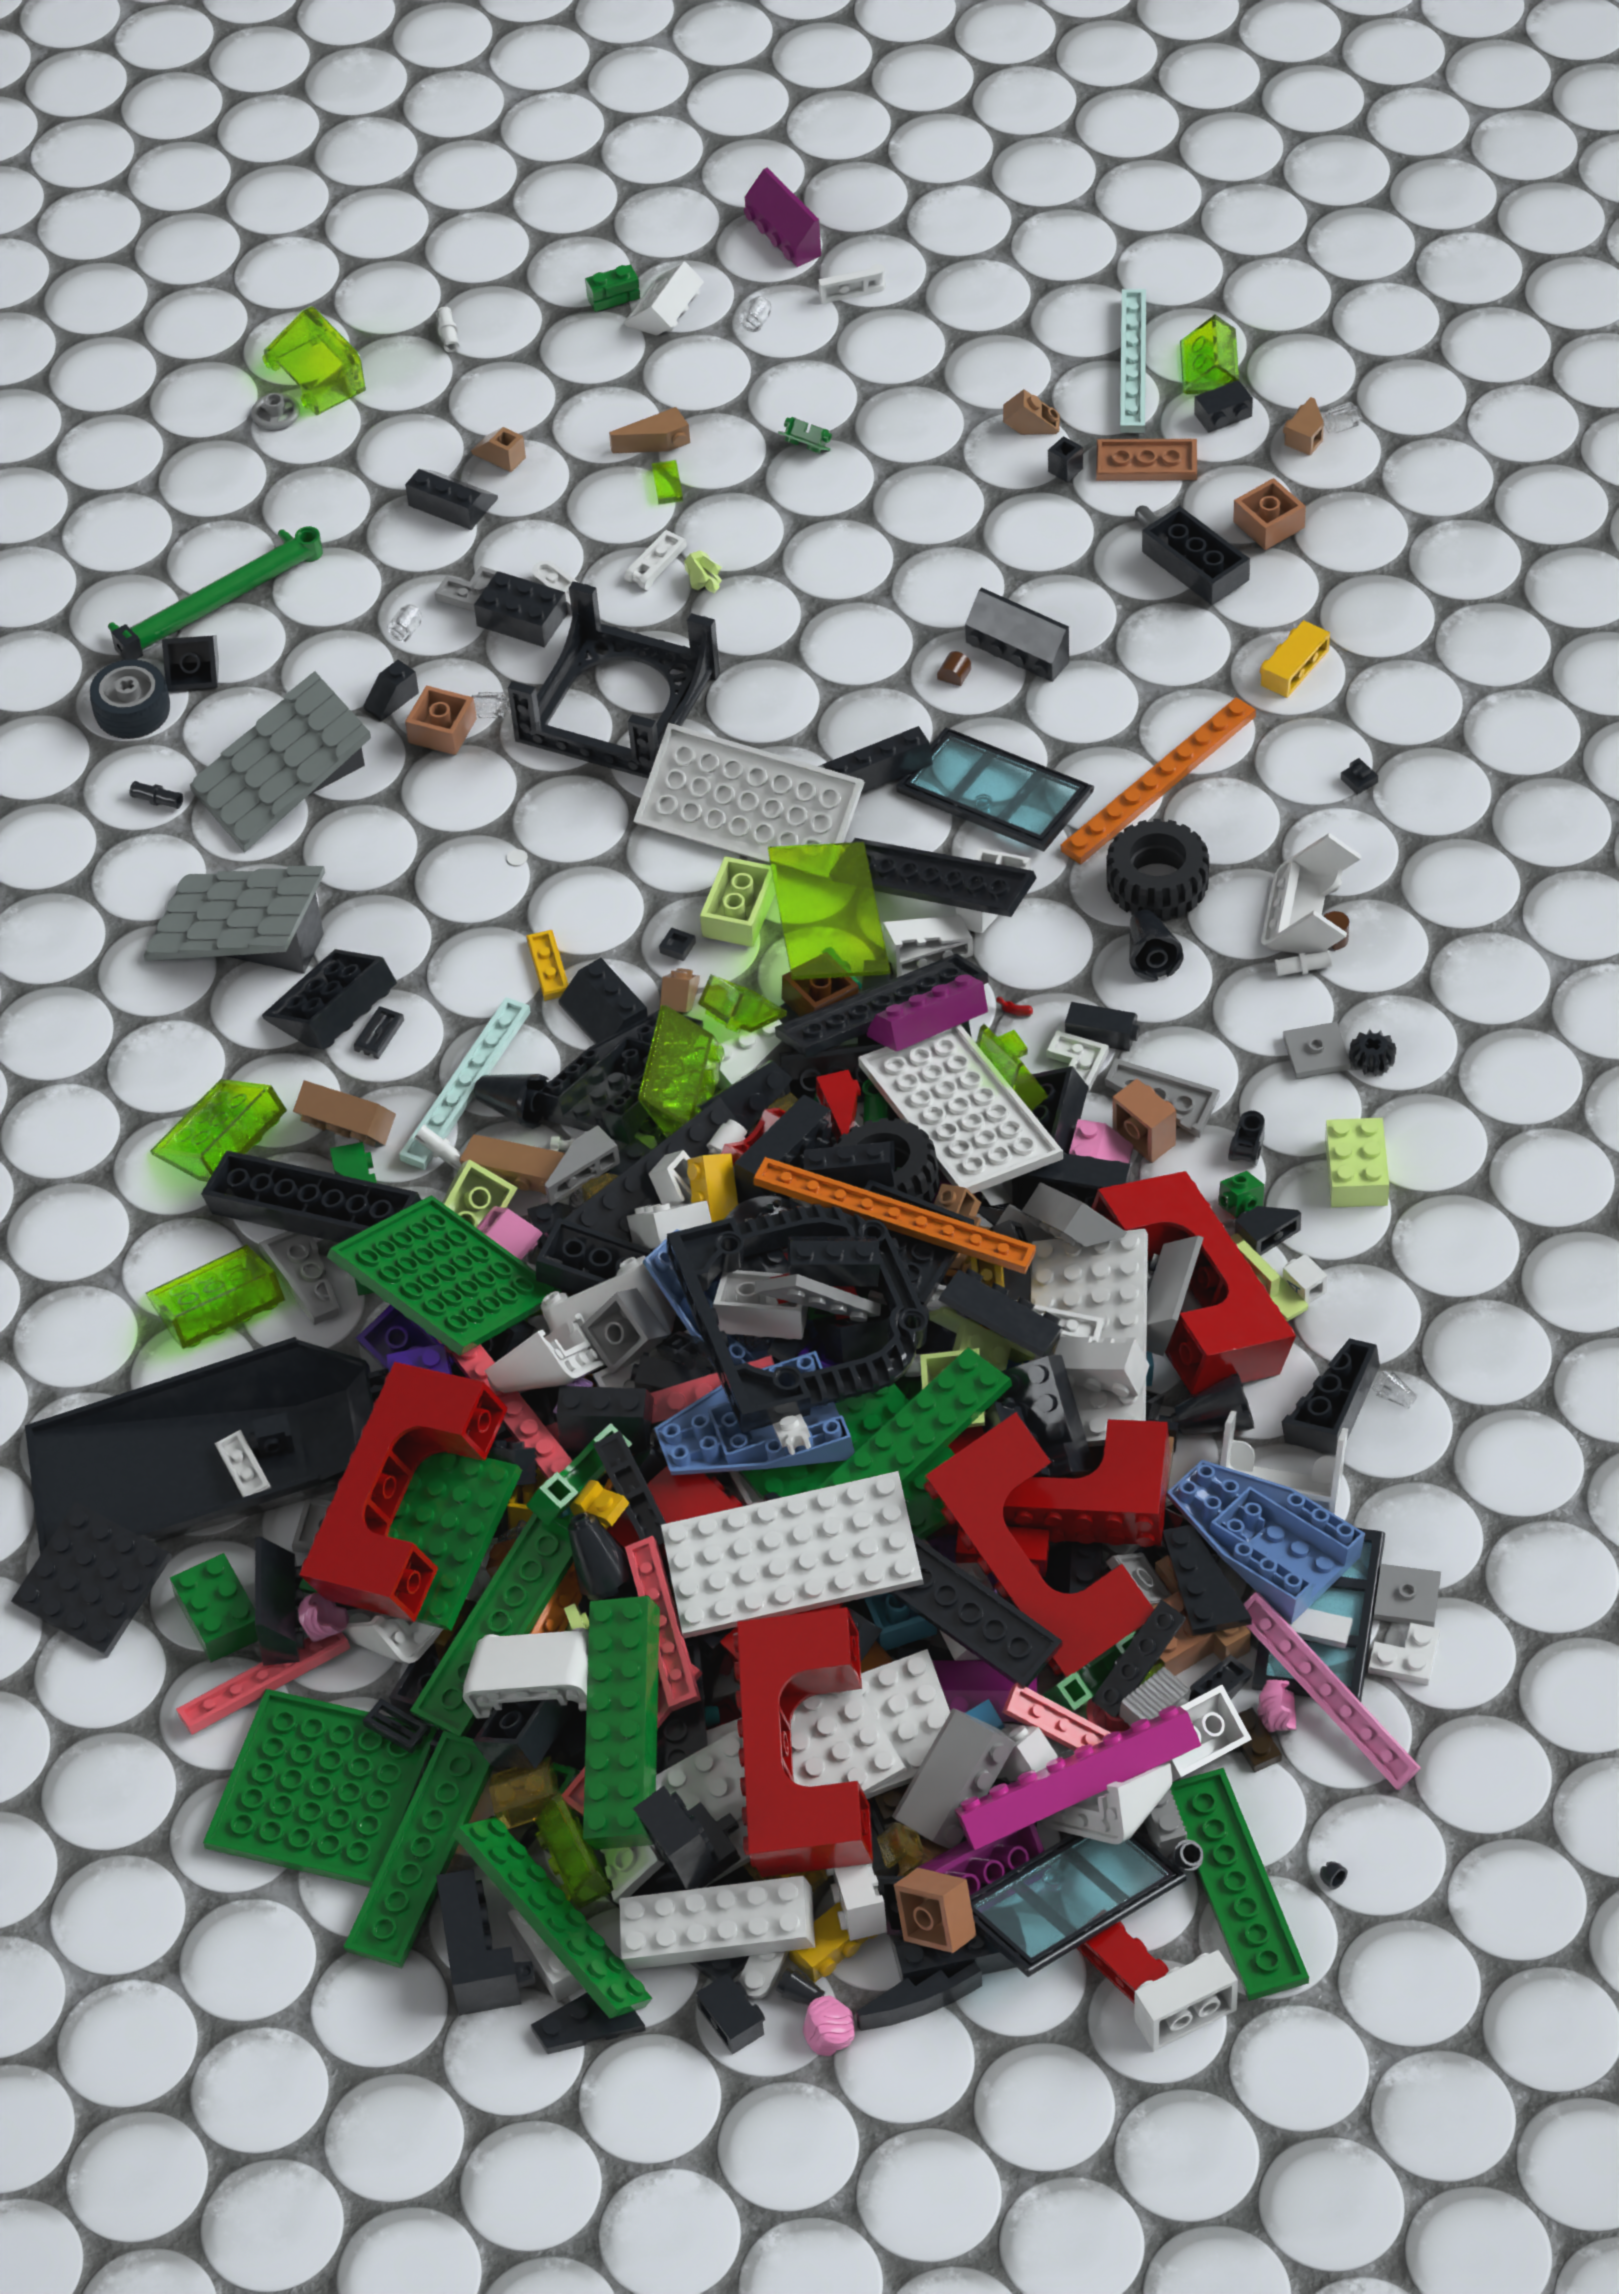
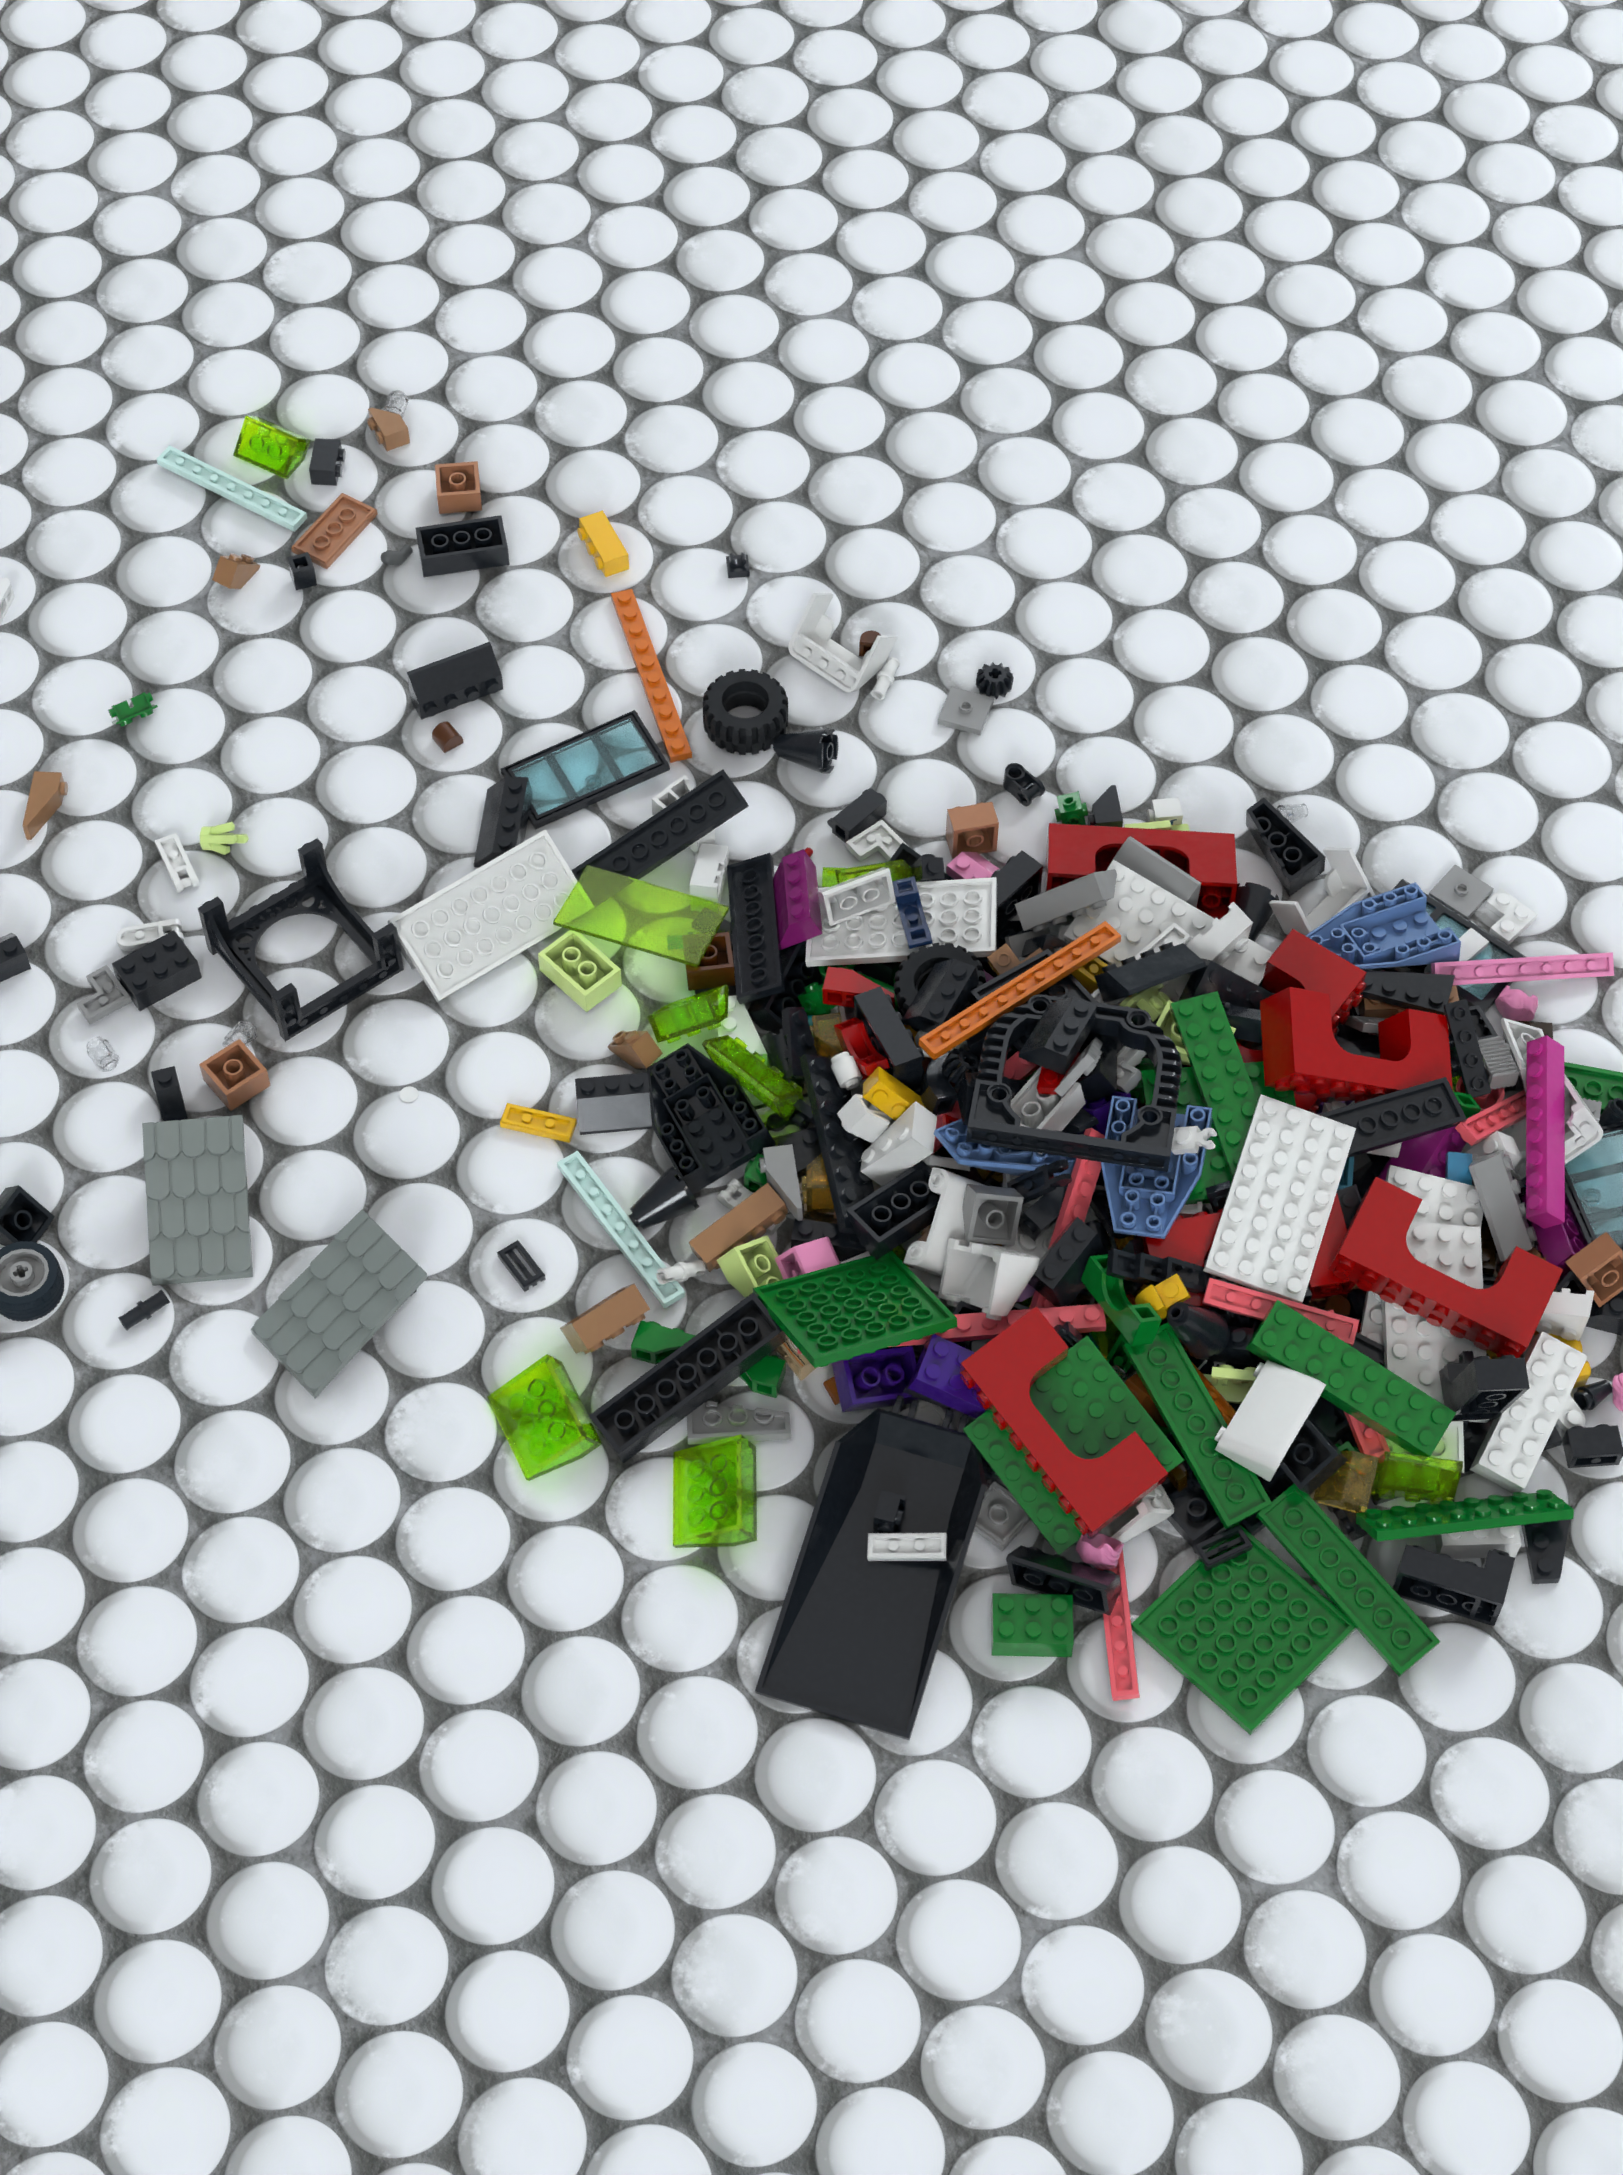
camera: 65 degrees left, 5 degrees up
black plate [11,1501,172,1657] -> none
black slope [262,949,397,1050] -> none
clear neon green tile [652,460,683,504] -> none
black plate [659,927,696,961] -> none
light grey wing [1105,1058,1220,1138] -> none
yellowish green brick [1325,1118,1389,1208] -> none
none -> white slope [817,867,896,926]
none -> dark blue slope [892,876,933,949]
none -> black brick [911,854,945,882]

